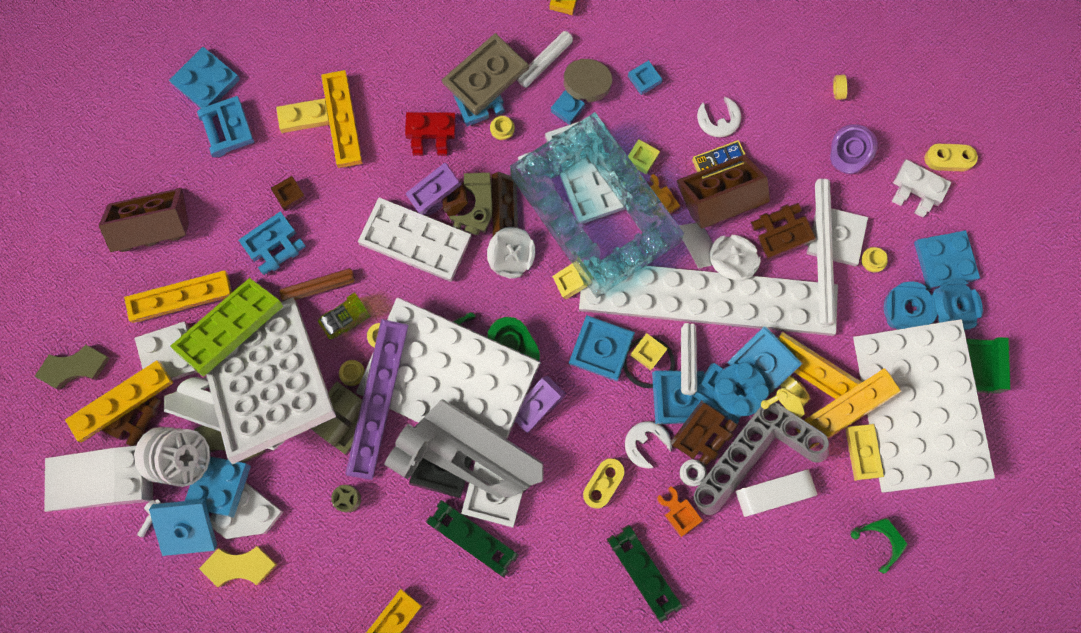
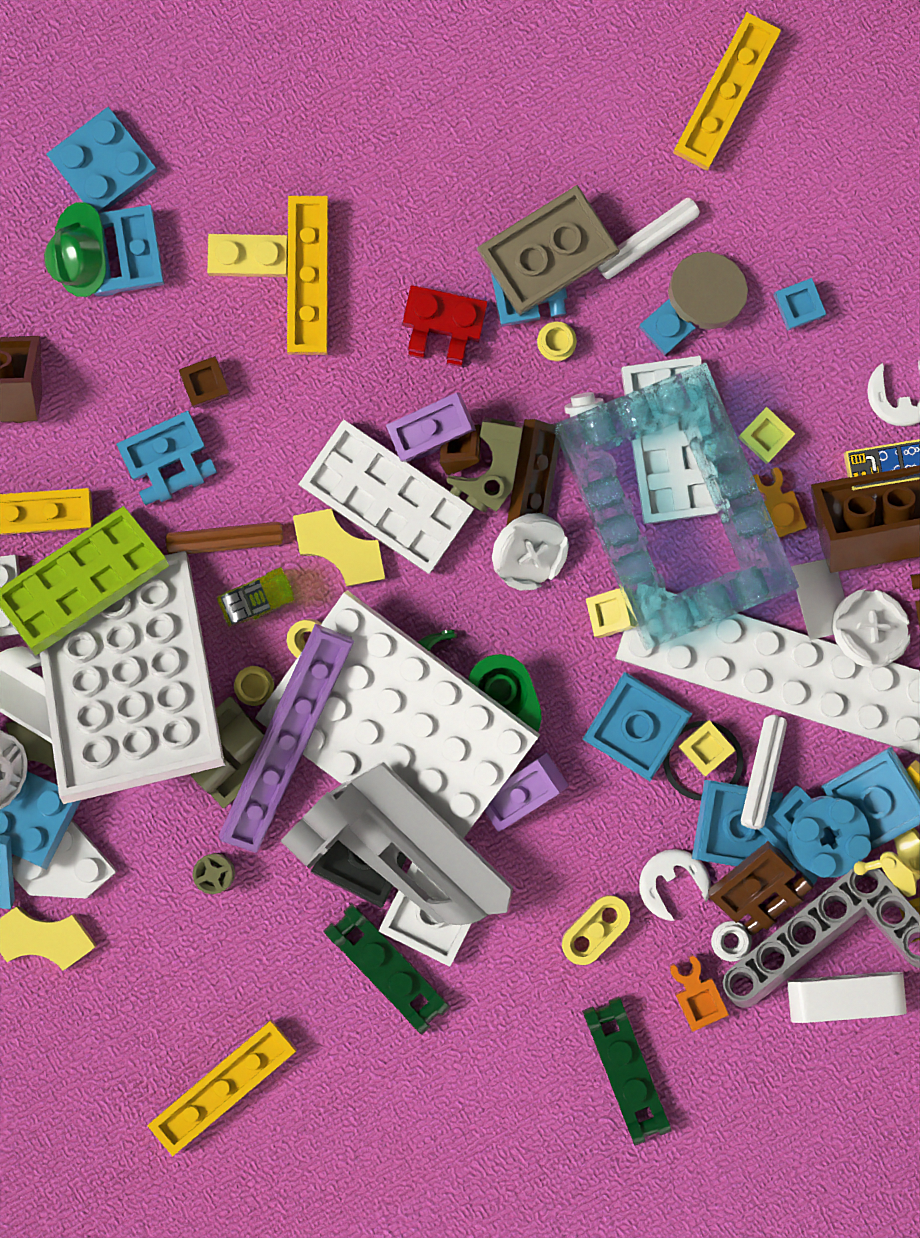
camera: 15 degrees right, 10 degrees up
none -> green piece [44,202,106,297]
none -> light yellow tile [293,508,386,587]

